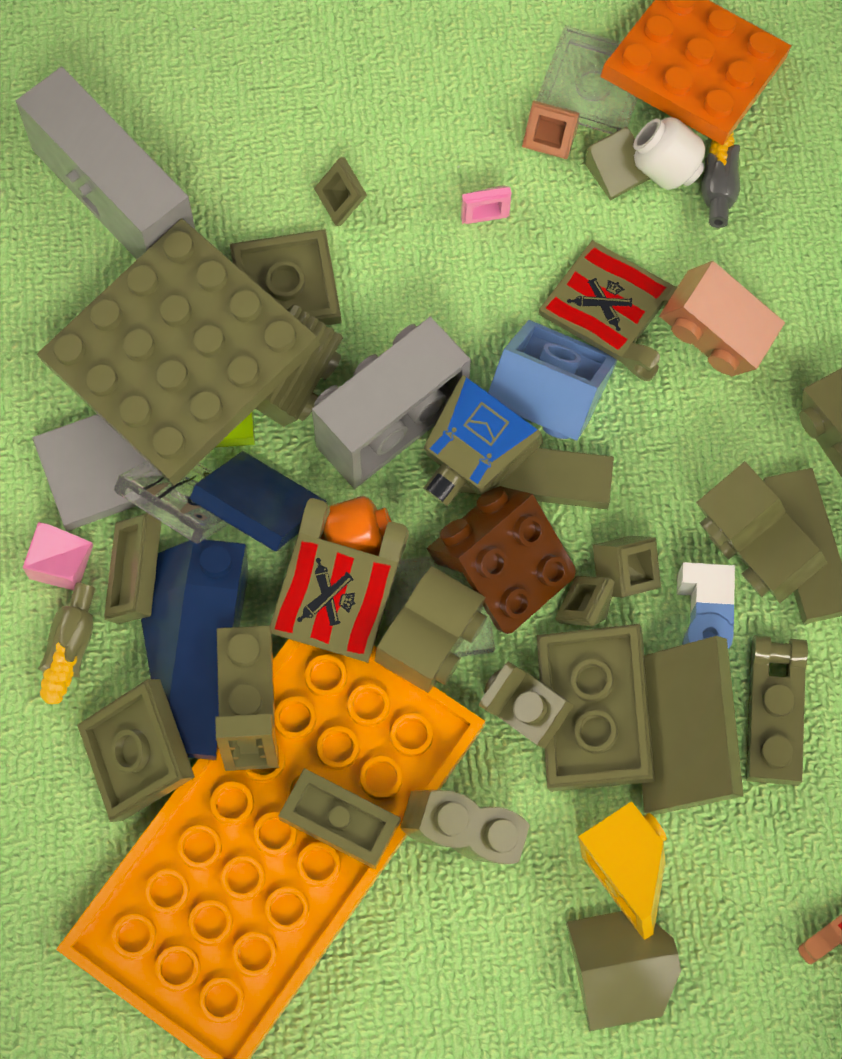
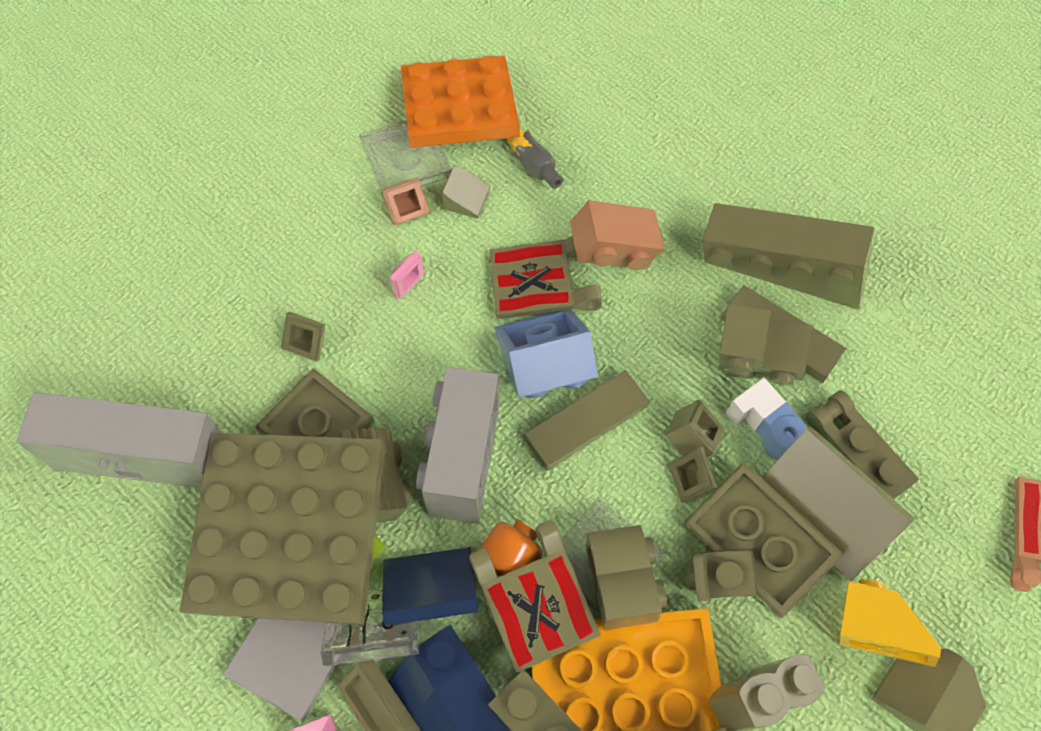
camera: 40 degrees left, 5 degrees down
torso [423,375,543,507] -> none
reddish brown bracket [426,486,576,634] -> none
white head [633,117,706,190] -> none

